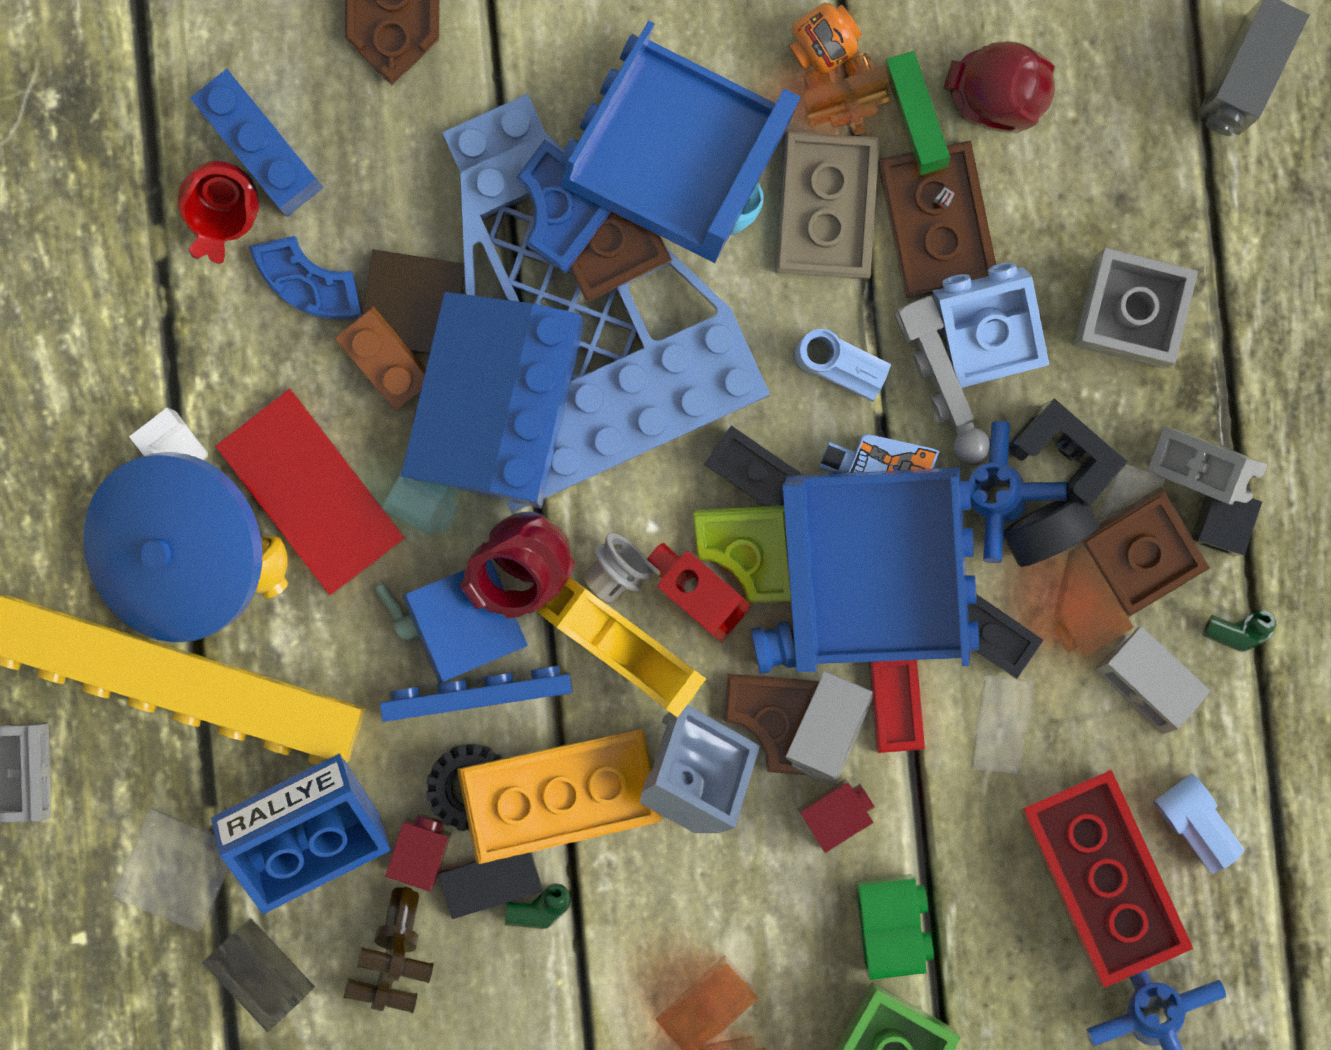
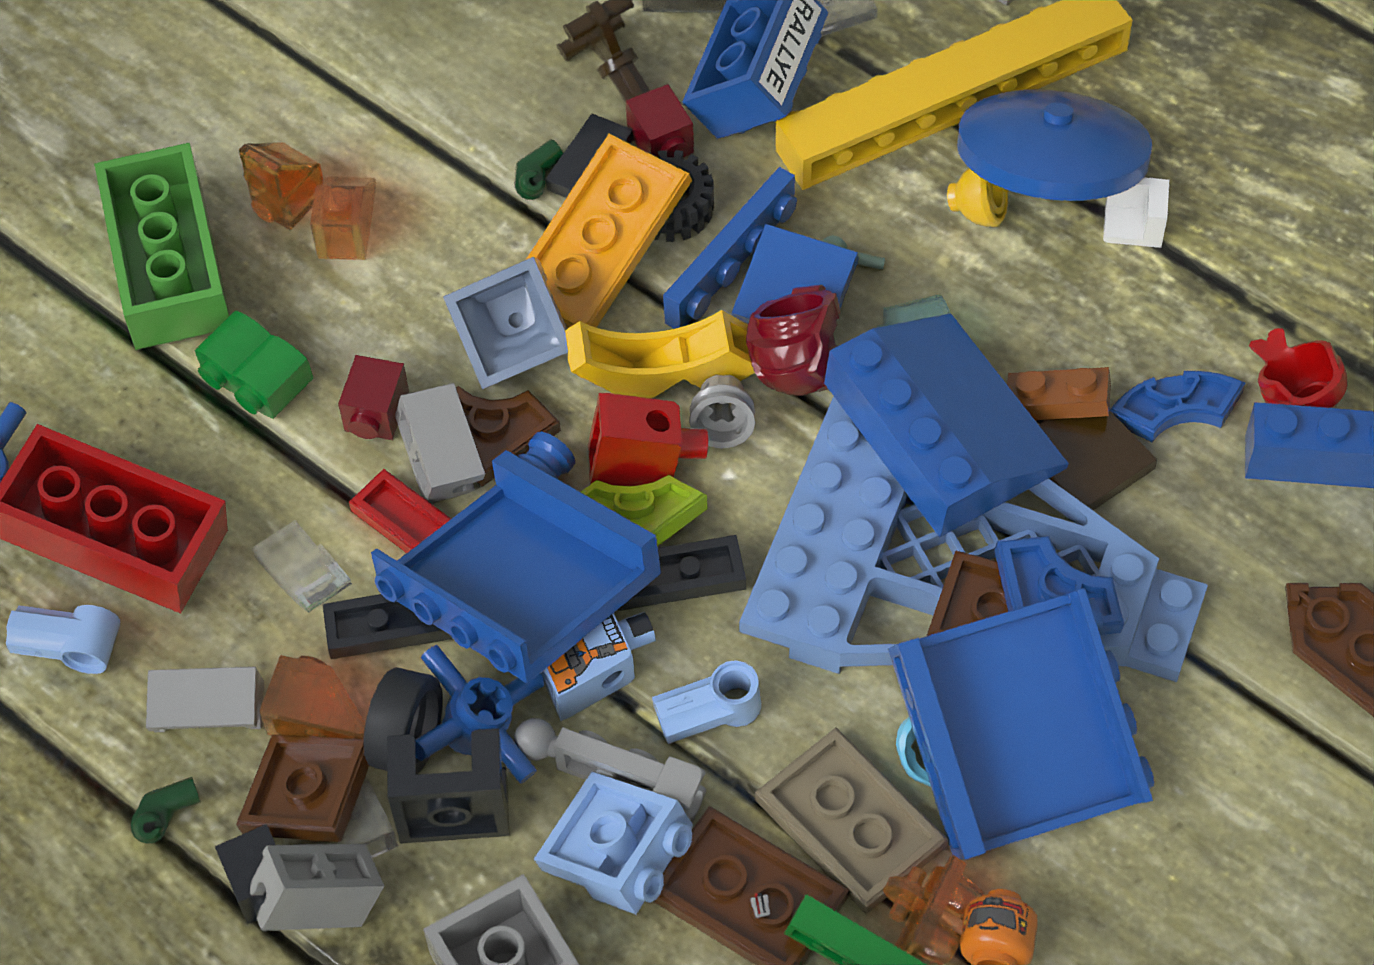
camera: 135 degrees right, 30 degrees down
red tile [215,389,406,595] -> none

